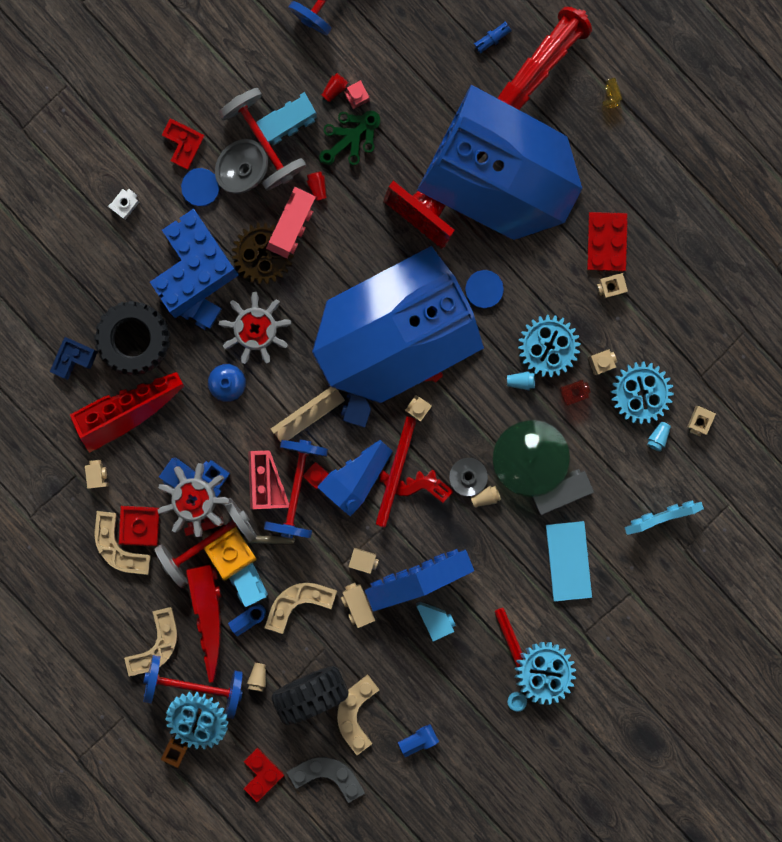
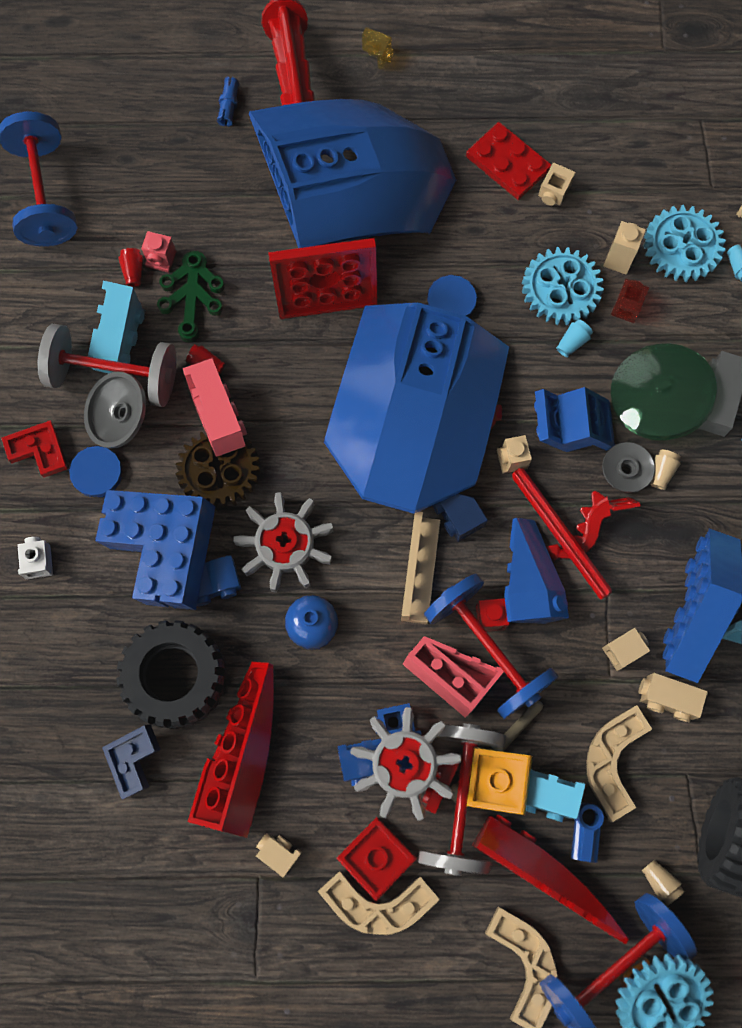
camera: 45 degrees left, 15 degrees down
none -> blue bracket [534,387,615,452]

